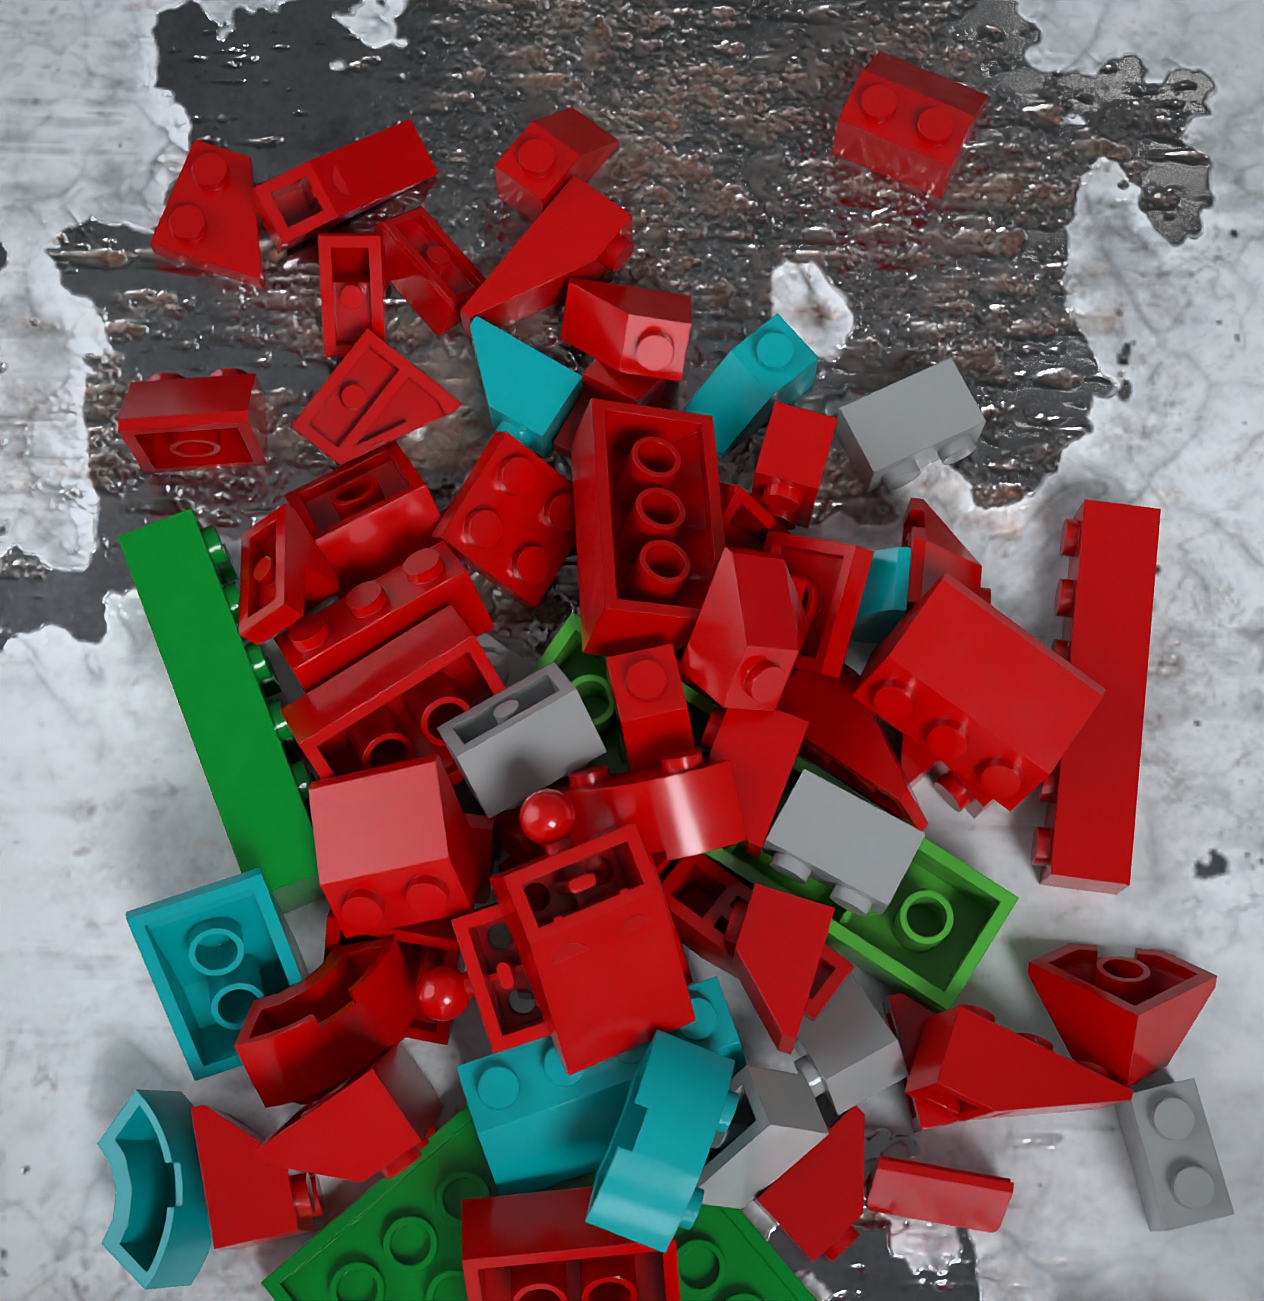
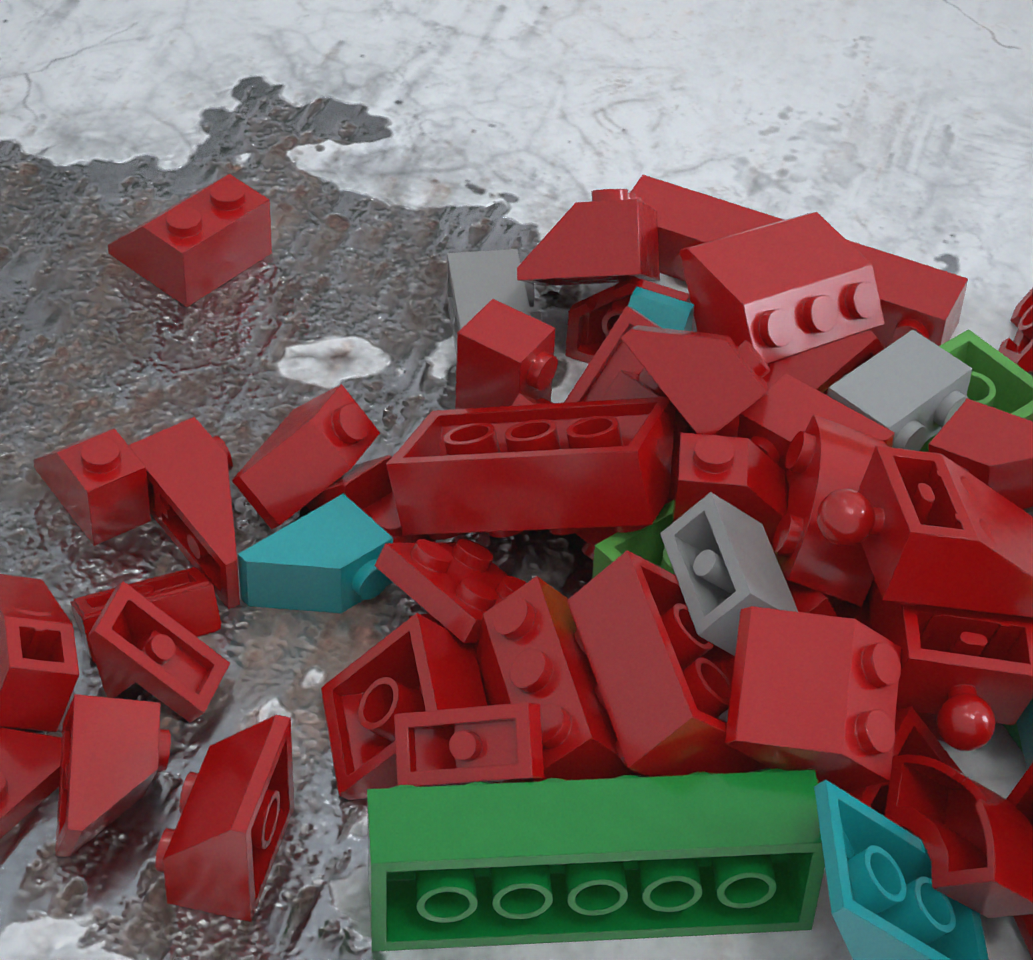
camera: 75 degrees left, 30 degrees down
red wing [290,328,462,466] -> none
teal slope [682,313,819,460] -> none
none -> red slope [55,694,171,857]
none -> red slope [517,189,660,286]

